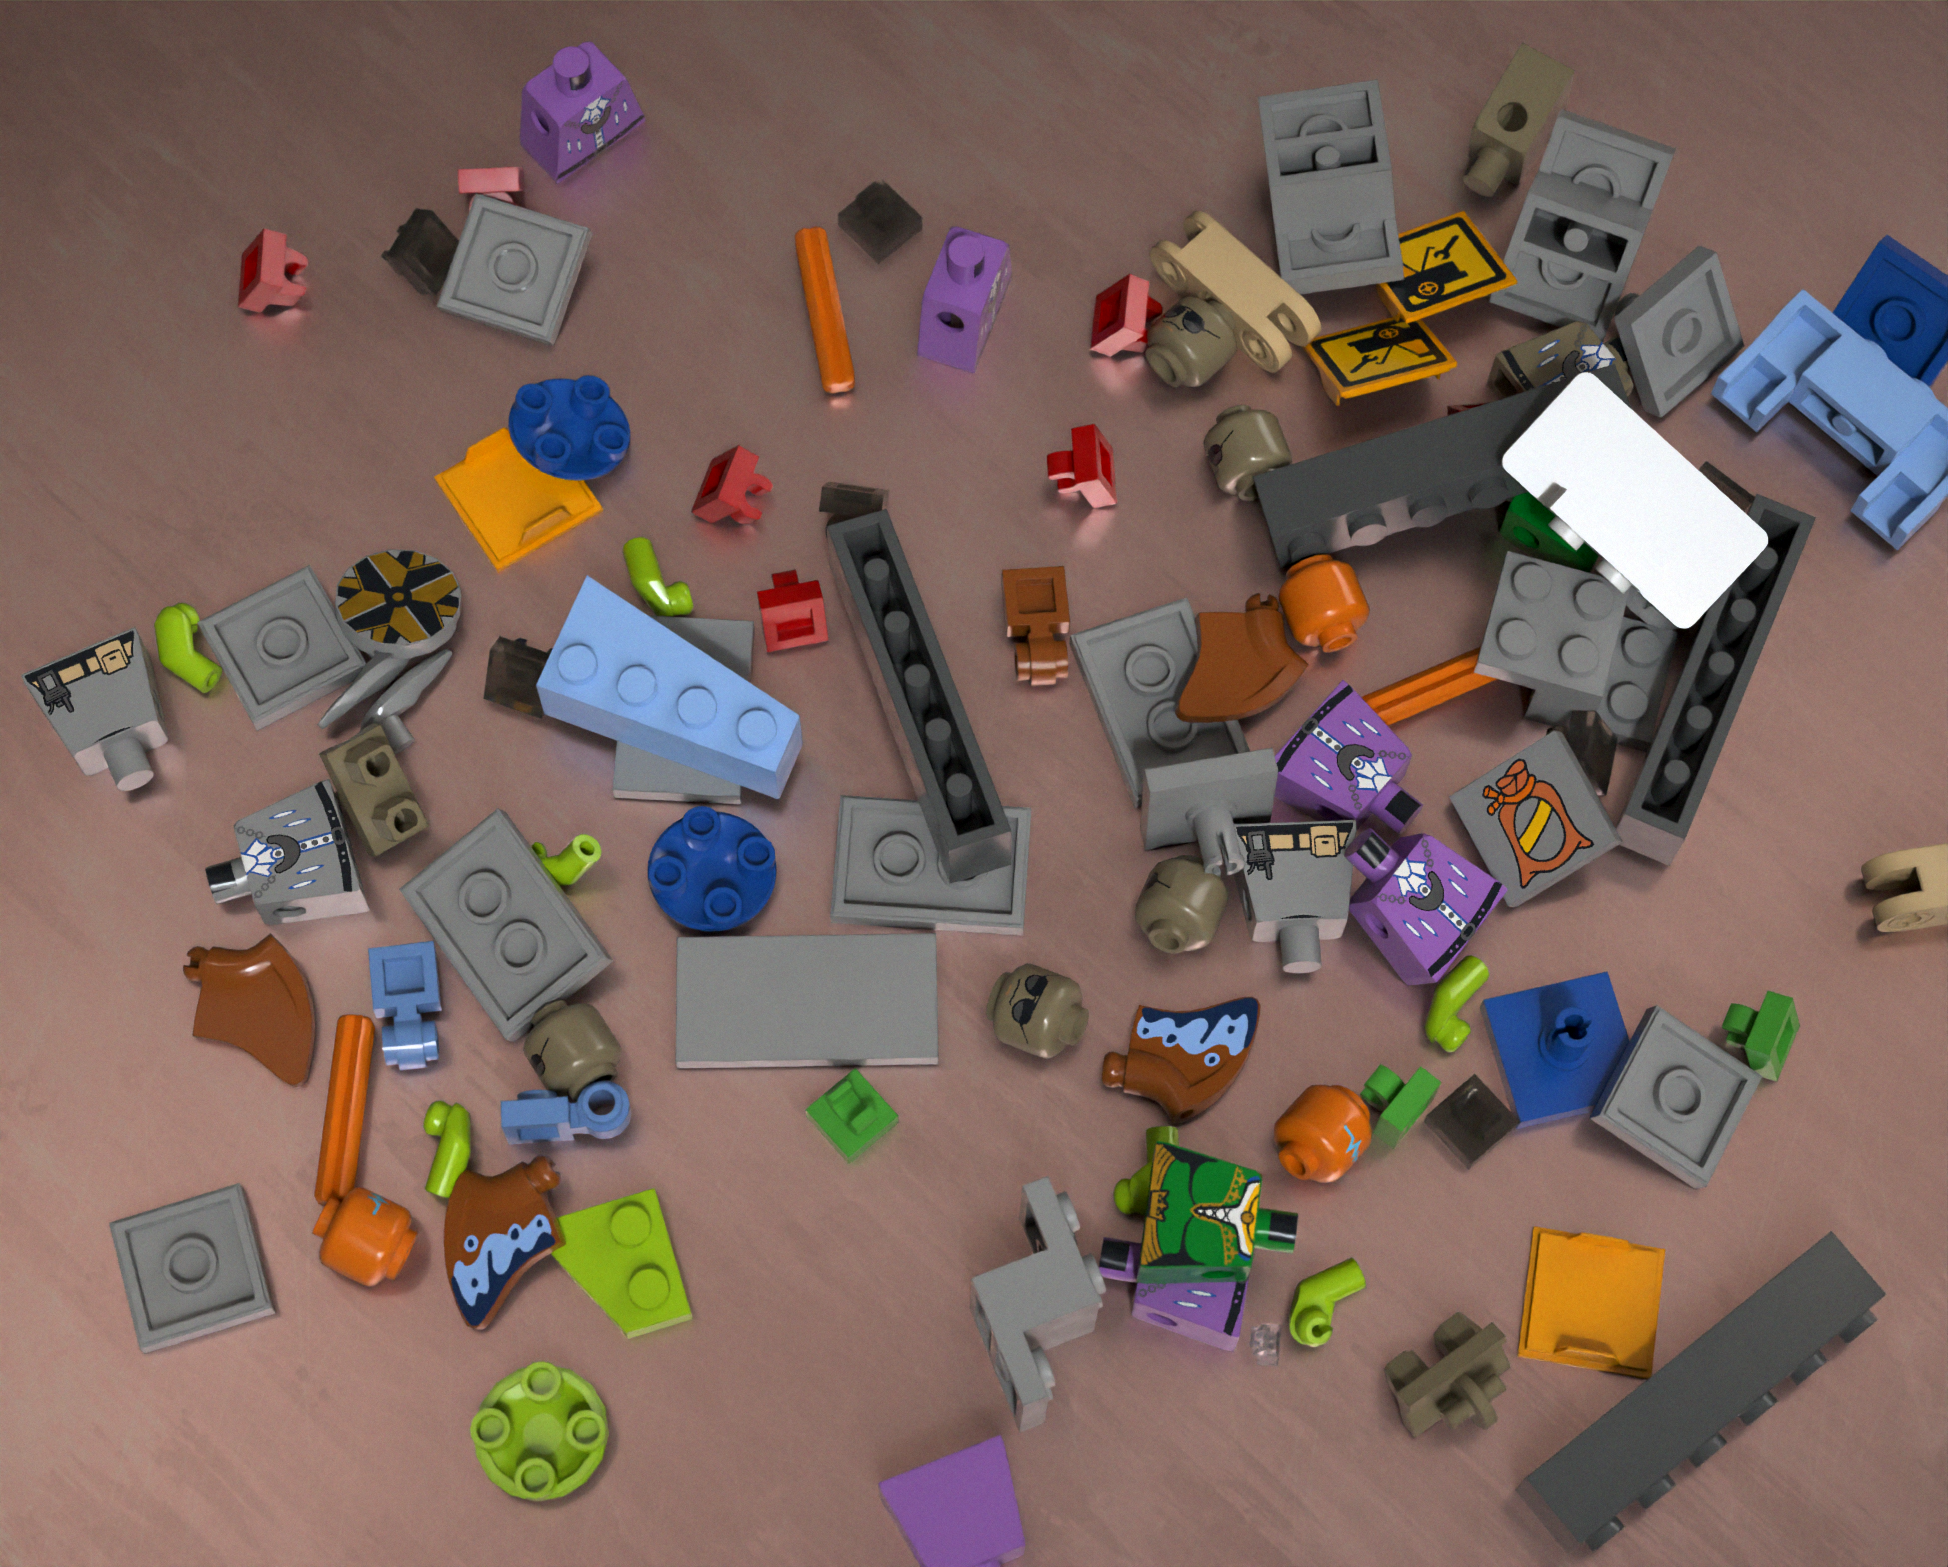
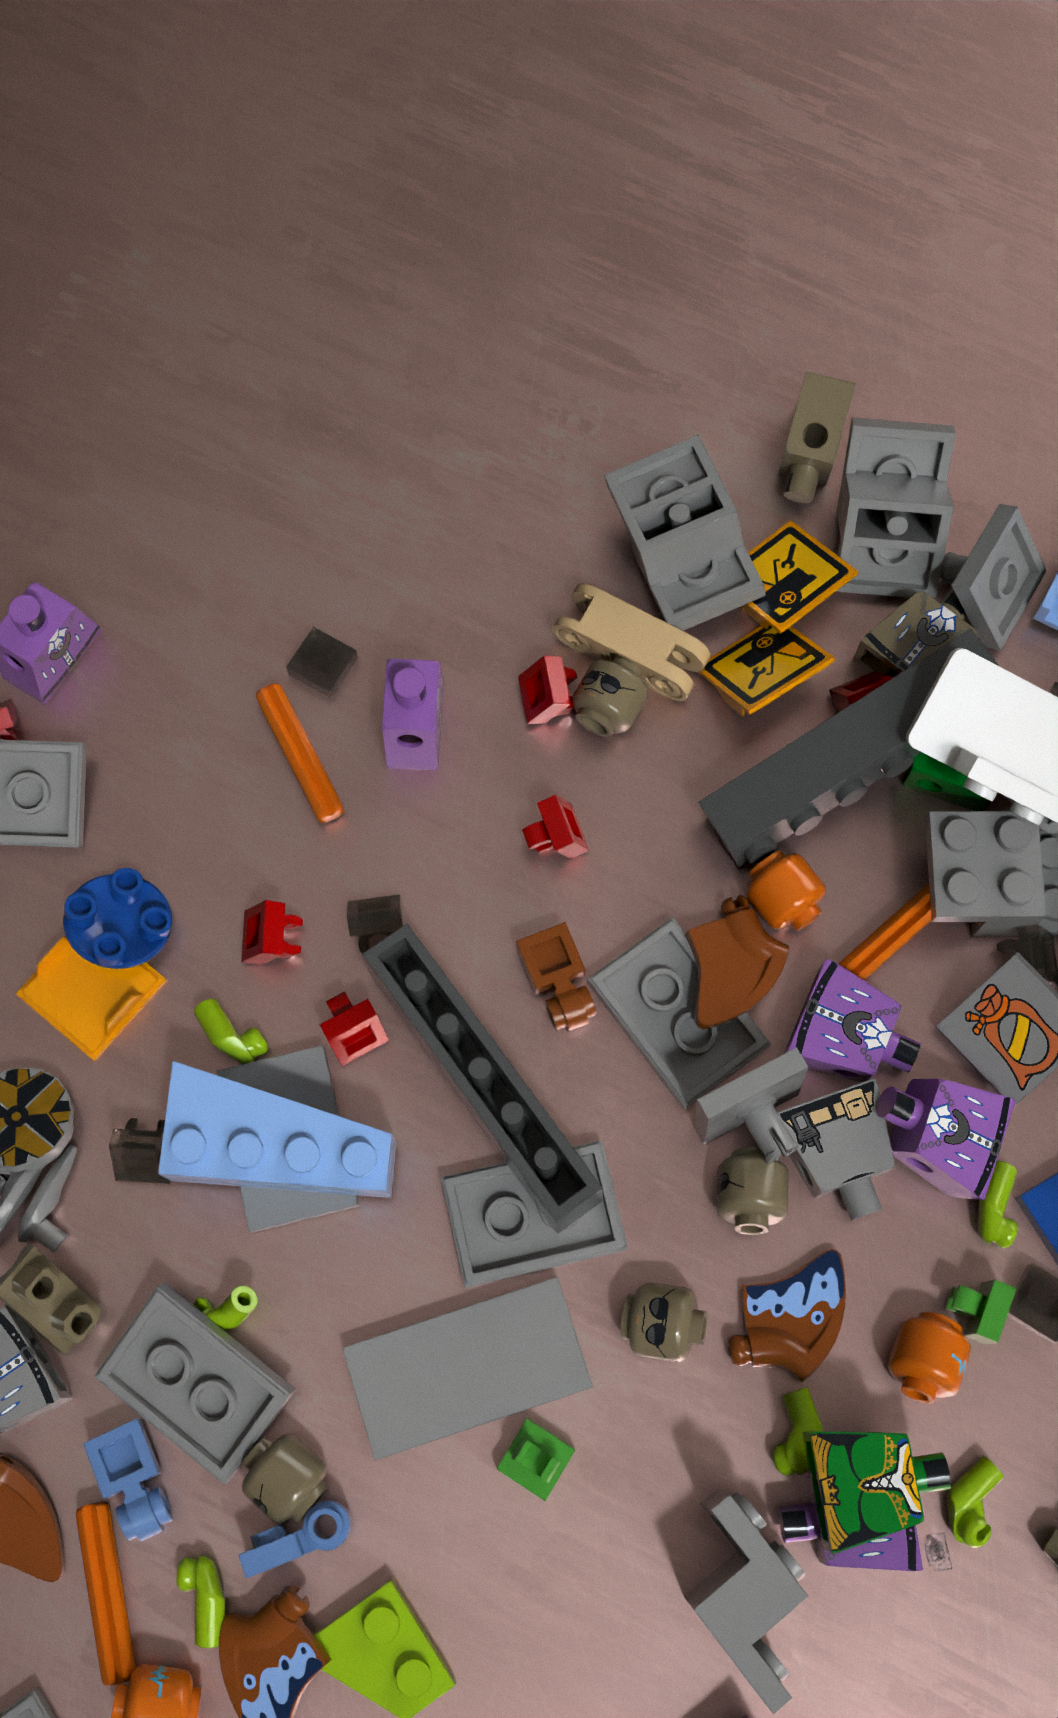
camera: 15 degrees left, 5 degrees up
blue dish [648,806,777,931] -> none
dark tan head [1203,405,1293,501] -> none

